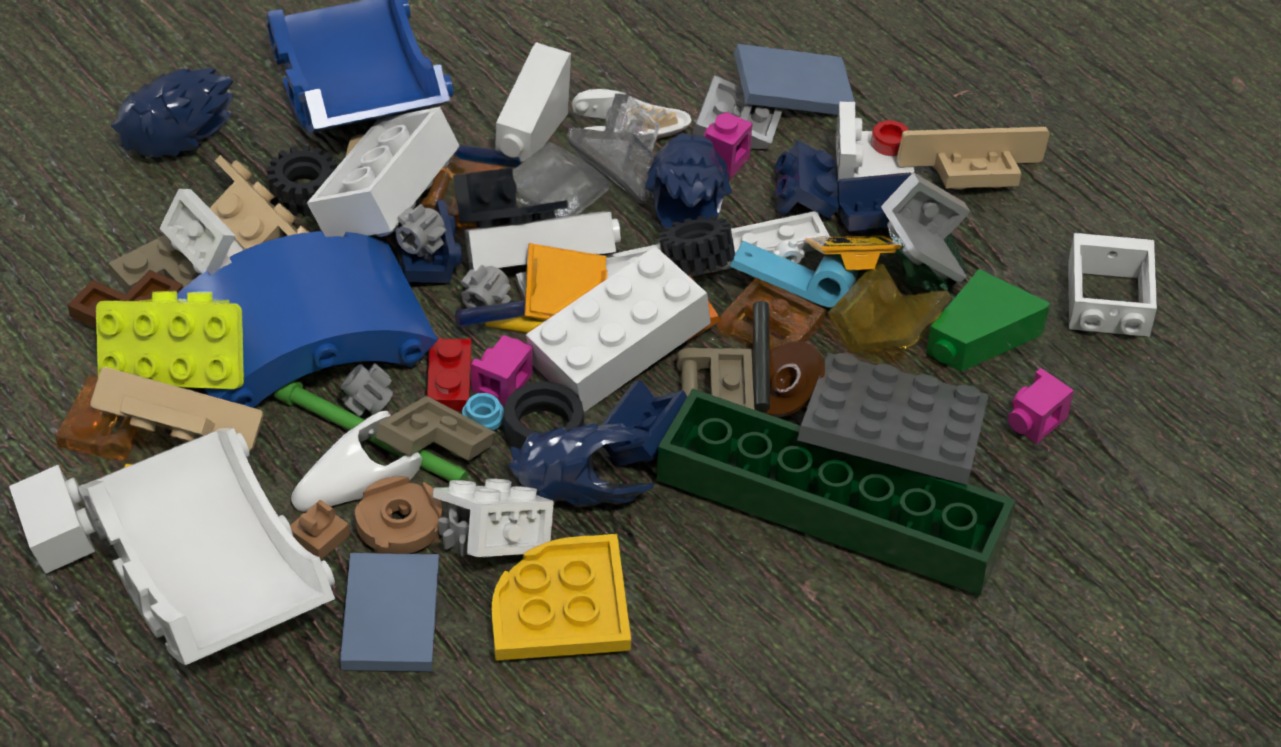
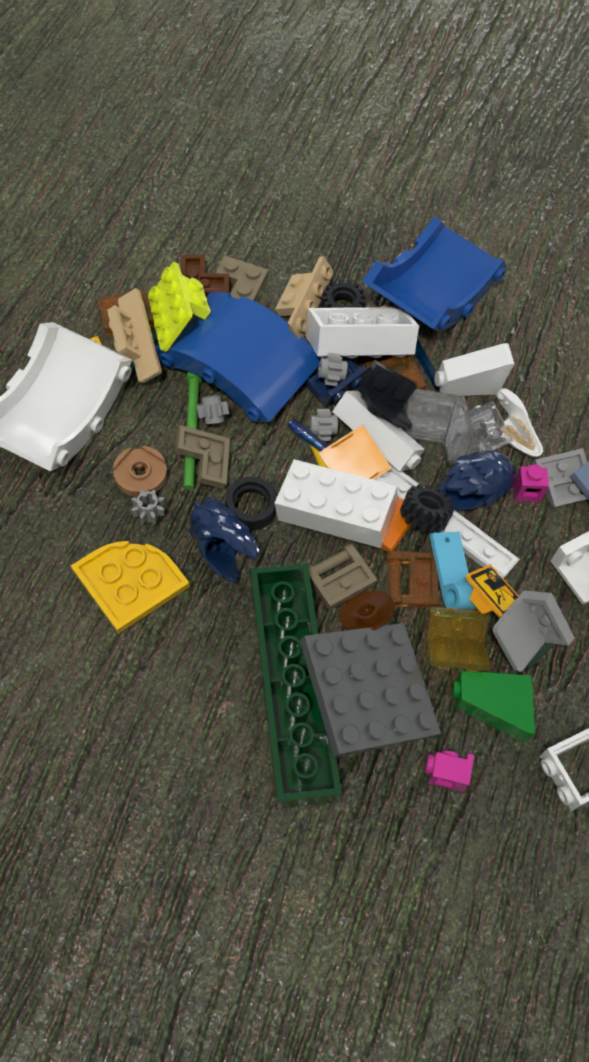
camera: 55 degrees right, 15 degrees up
white brick [9,465,96,574] -> none
dark blue head [111,68,233,158] -> none
white bracket [160,188,245,274] -> none
medium nougat tile [290,500,350,560] -> none
white animal [291,411,422,512] -> none
sand blue tile [340,553,439,671] -> none
red piece [427,339,472,411] -> none
white bracket [433,479,554,557] -> none
medium azure plate [462,393,504,431] -> none
dark pink brick [471,335,532,406] -> none
dark blue bracket [602,380,688,466] -> none
pearl dark grey bar [753,301,770,412] -> none
white piece [771,239,805,264] -> none
dark blue bracket [775,140,839,219] -> none
dark blue bracket [837,172,912,234] -> none

